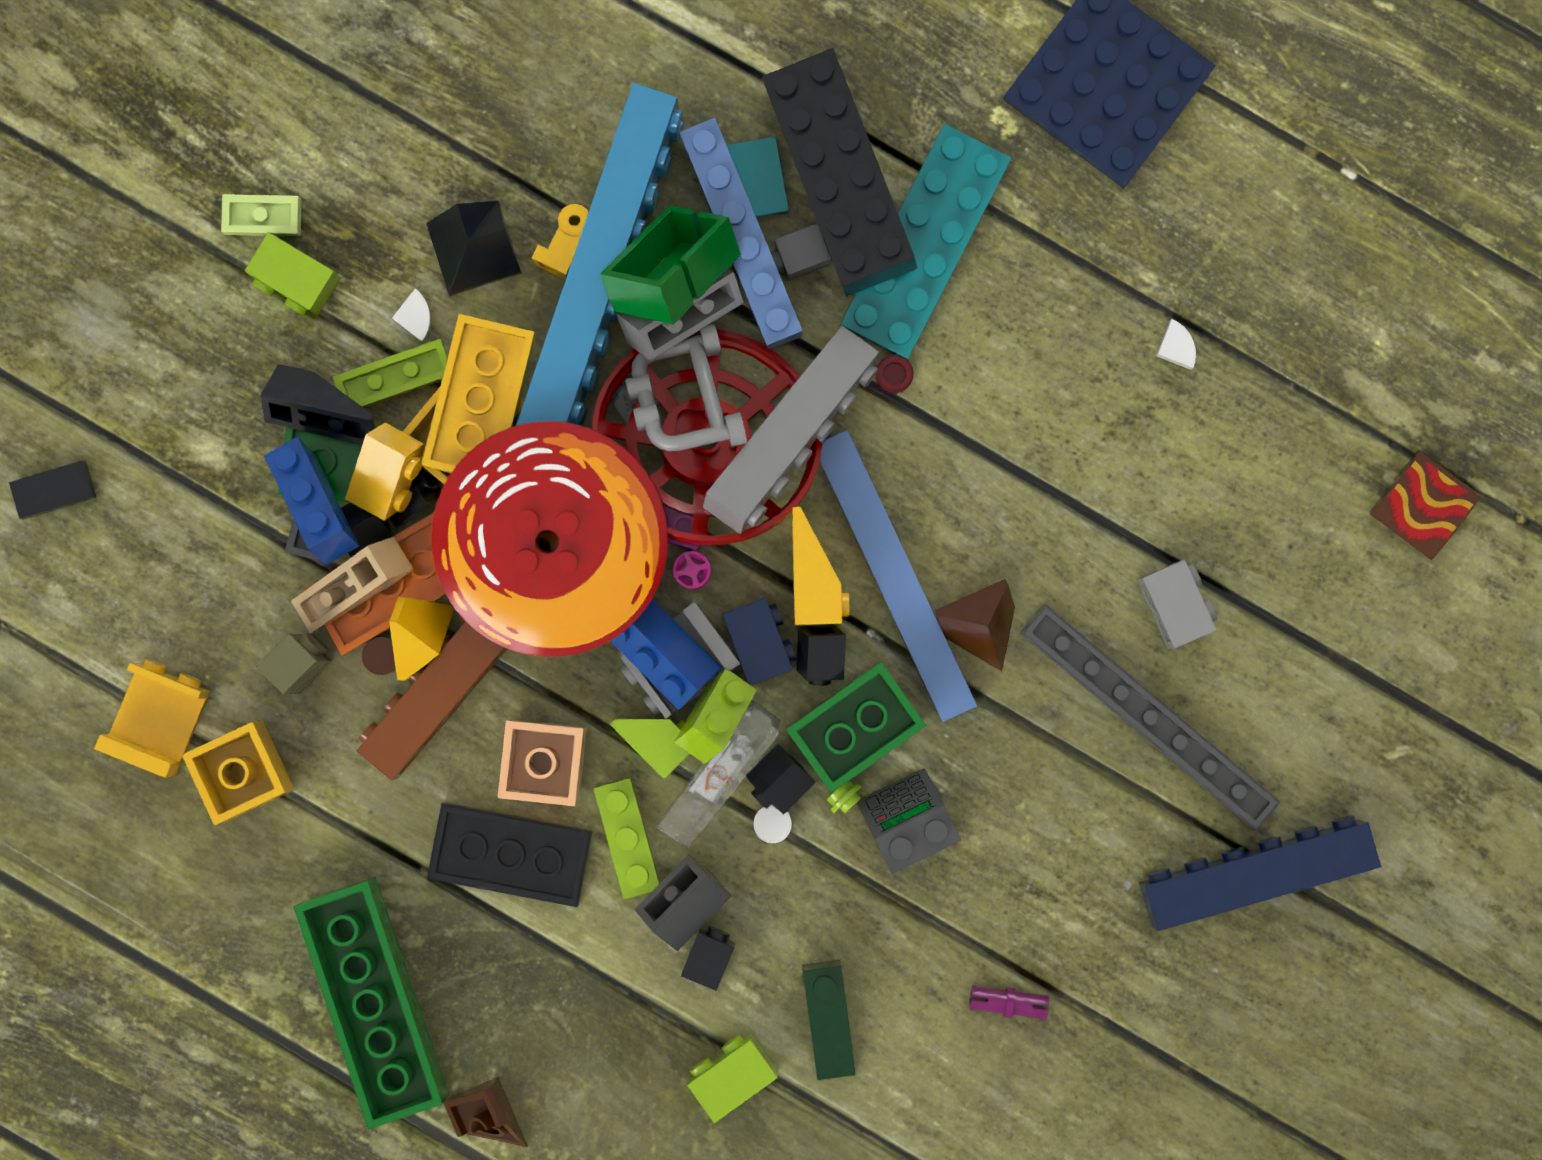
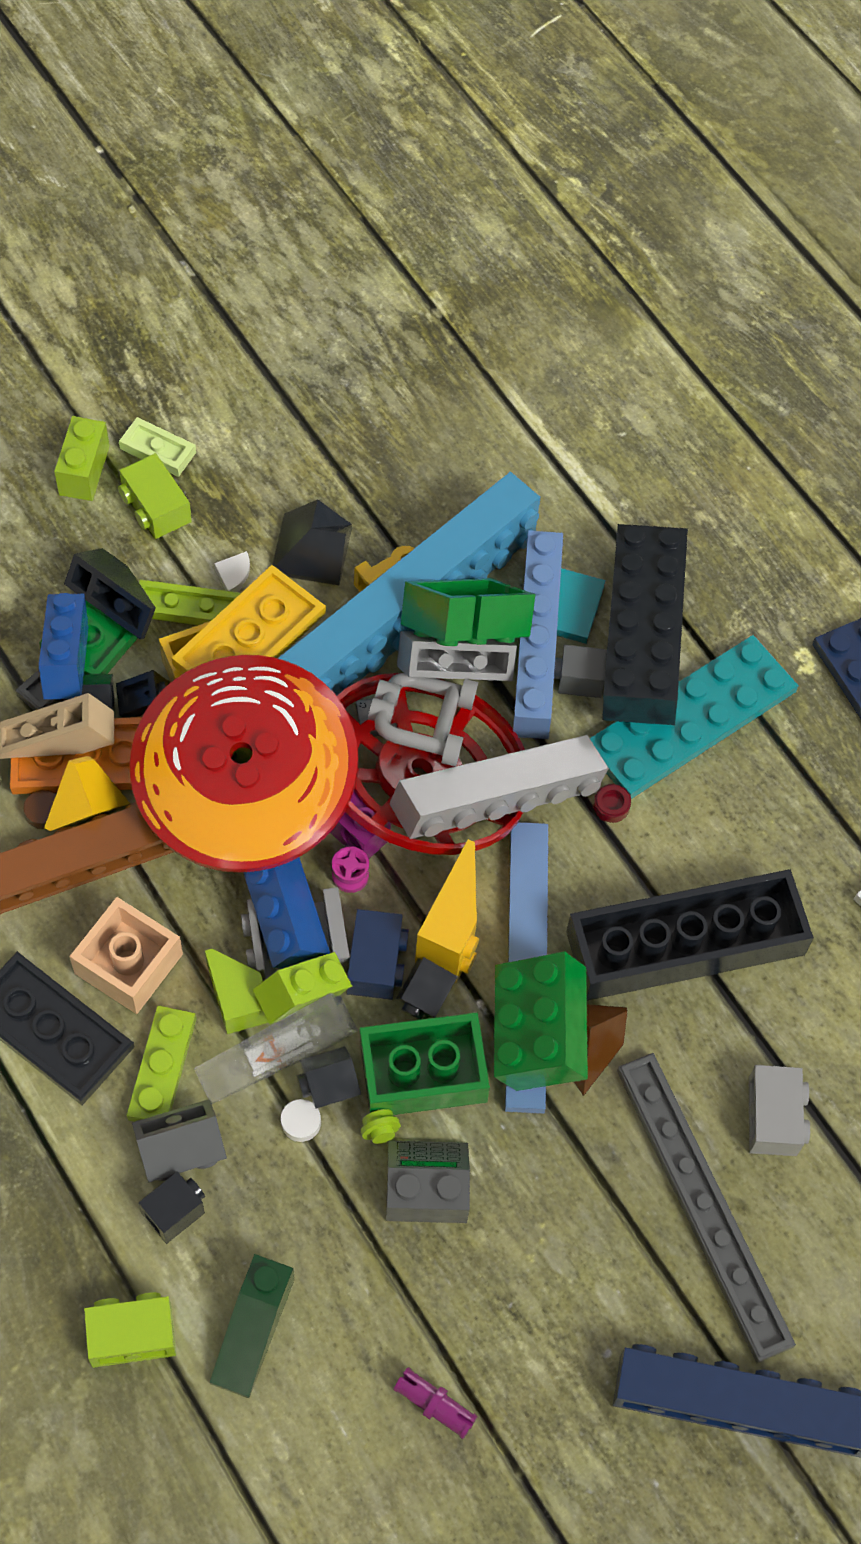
camera: 20 degrees right, 25 degrees down
yellow brick [345,423,425,521] -> none
none -> lime brick [54,416,110,501]
none -> green brick [494,951,588,1091]
none -> black brick [566,869,814,1001]

